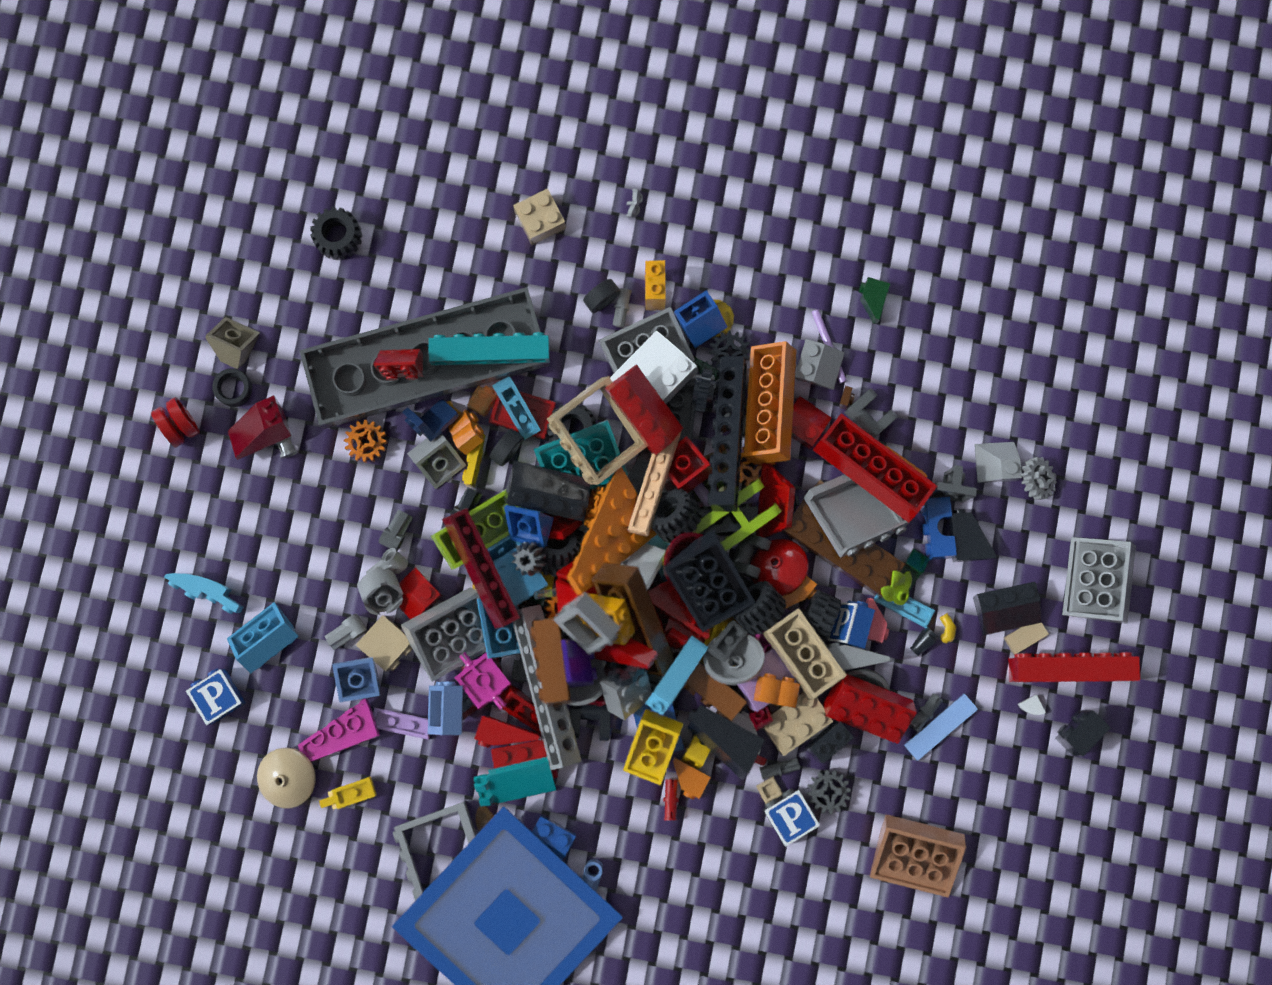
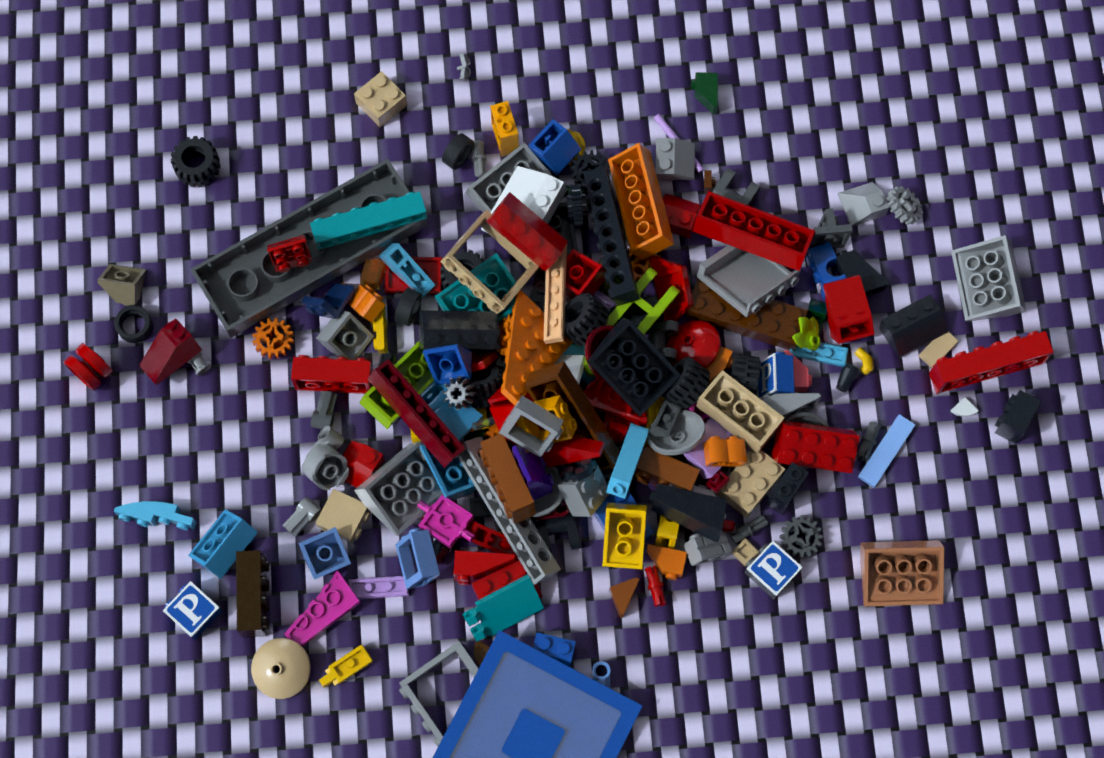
camera: 15 degrees left, 10 degrees down
none -> dark brown brick [236,550,270,638]
none -> red brick [291,355,373,394]
none -> dark orange slope [609,577,639,618]
none -> light grey brick [684,532,732,566]
none -> red slope [823,275,875,344]

